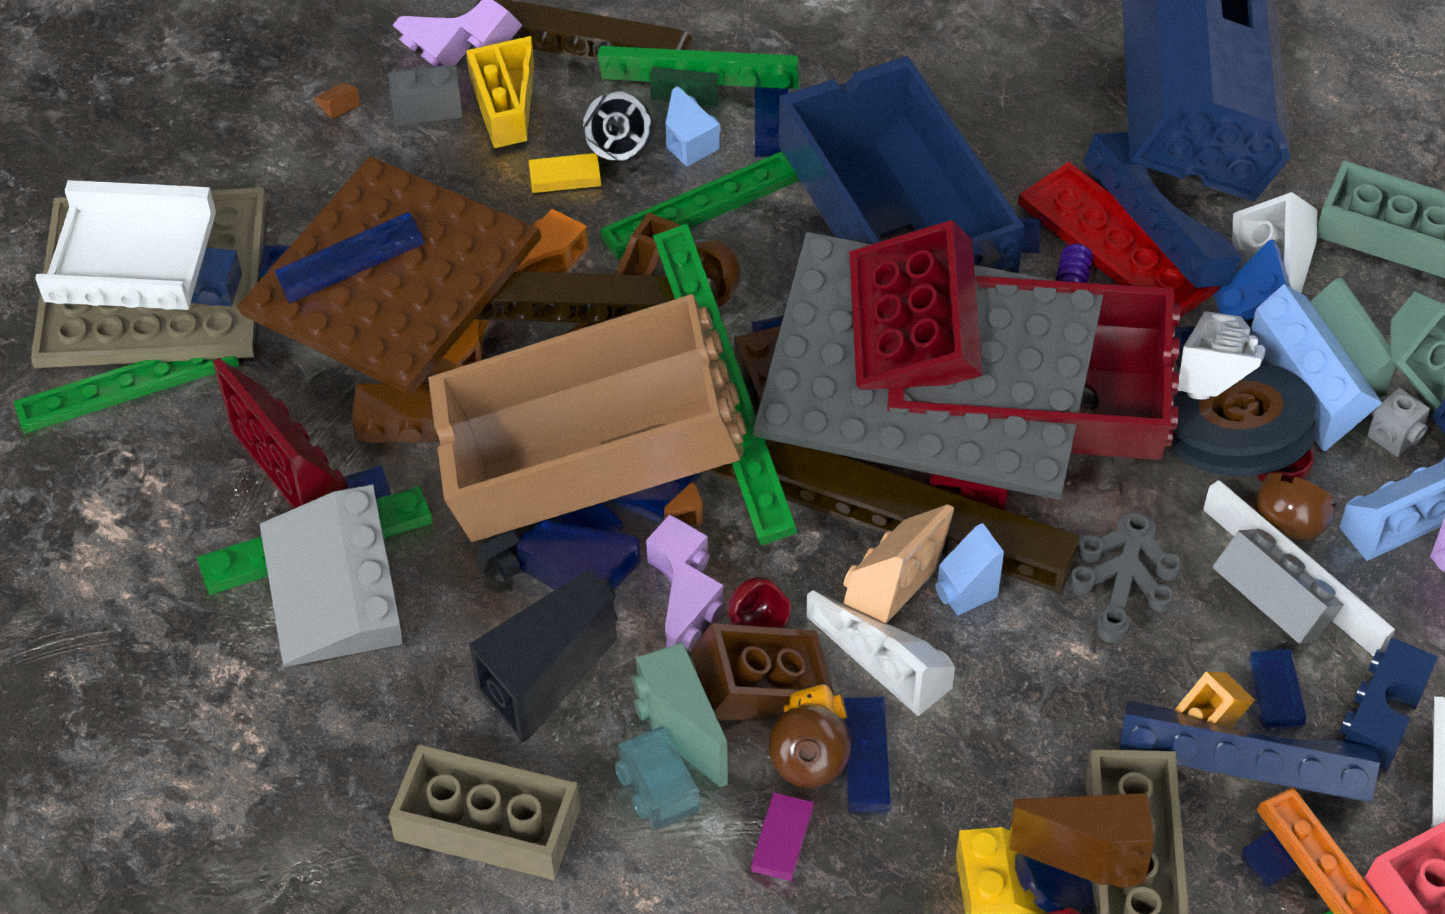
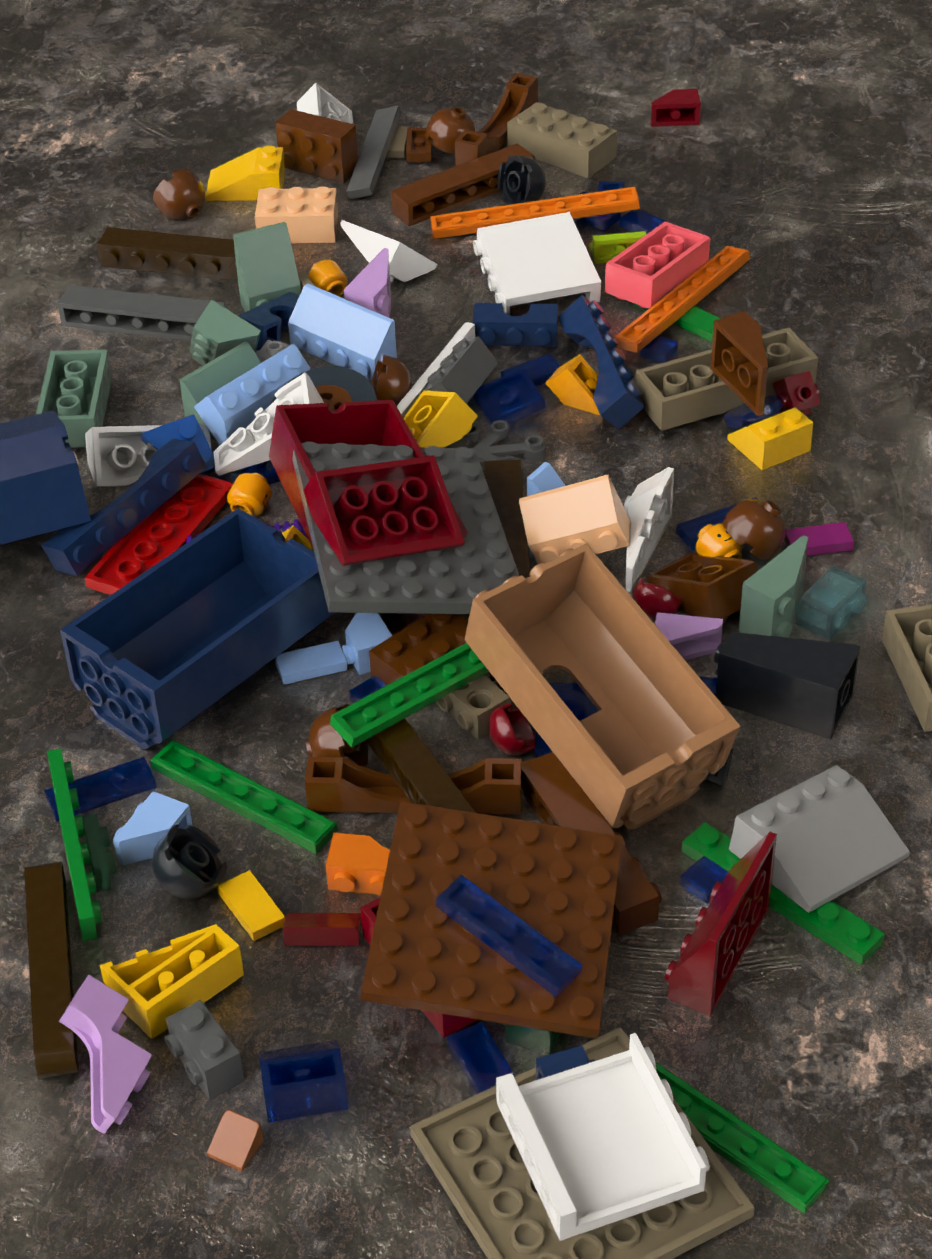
camera: 115 degrees left, 10 degrees down
none -> clear blue slope [259,1040,349,1123]
none -> dark red slope [283,913,361,946]
none -> yellow slope [404,390,478,448]
none -> clear blue tile [473,369,547,425]

